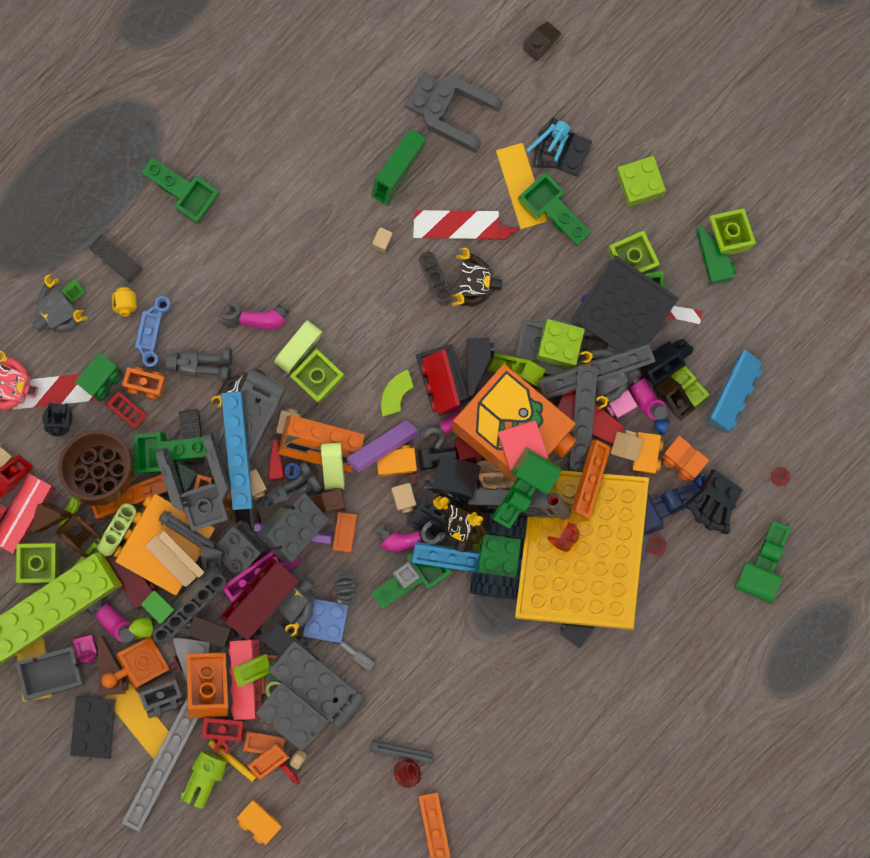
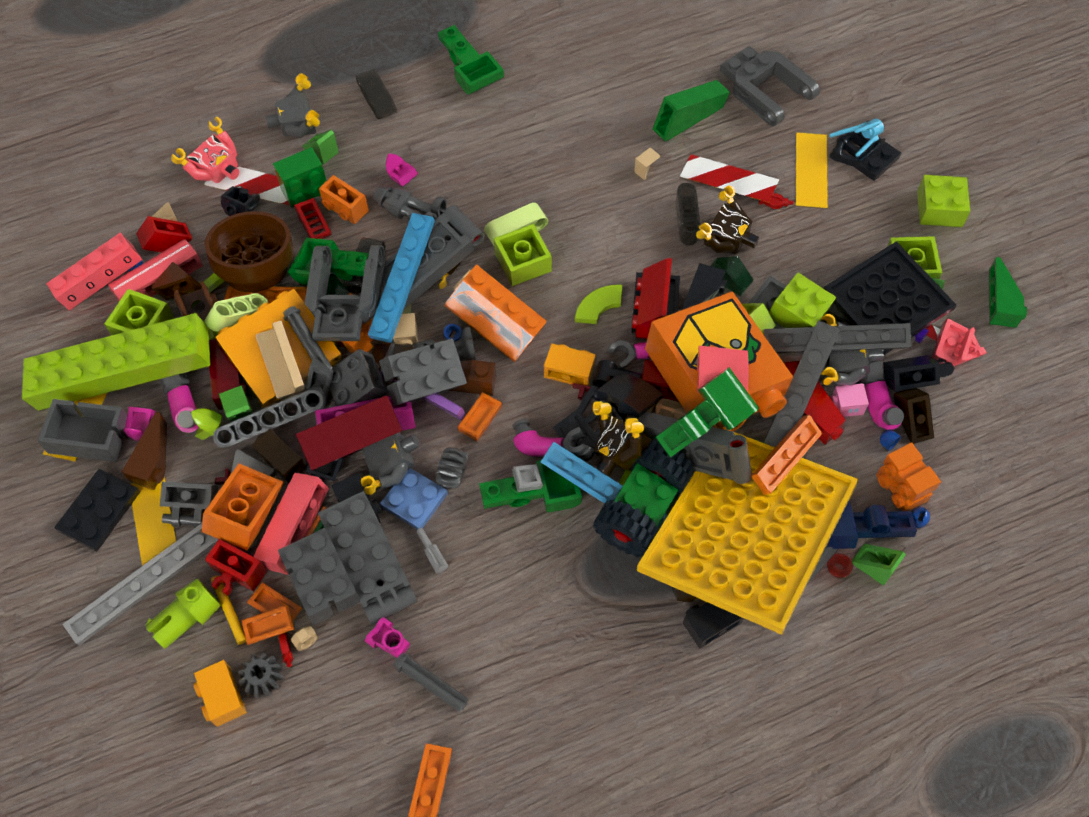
camera: 20 degrees right, 20 degrees down
bright green slope [60,279,86,304] -> none
orange plate [101,637,170,689] -> none
yellow head [112,287,137,317] -> none
medium blue plate [135,296,171,368] -> none
piece [218,301,290,330] -> none
lime tile [232,654,270,687] -> none
red slope [268,440,285,482] -> none
yellowish green beam [321,443,345,491] -> none
medium lavender tile [347,420,419,472] -> none
tan brick [391,483,417,514] -> none
clear red plate [394,758,421,788] -> none
green plate [518,172,591,246] -> none
dark brown slope [523,21,562,61] -> none
clear red plate [548,522,580,552] -> none
tan brick [611,430,643,461] -> none
light orange brick [631,432,664,475] -> none
lime slope [671,366,710,409] -> none
black plate [685,469,743,534] -> none
dark azure slope [706,350,763,433] -> none
lime slope [709,208,756,255] -> none
green plate [734,521,791,603] -> none
clear red plate [770,467,790,486] -> none
none -> dark grey gear [238,652,284,698]
none -> bright green slope [302,130,339,164]
none -> dark pink plate [365,617,410,658]
none -> dark pink plate [386,153,418,187]
none -> clear green slope [710,256,753,296]
none -> bright green slope [851,544,906,586]
none -> coral slope [931,318,986,366]

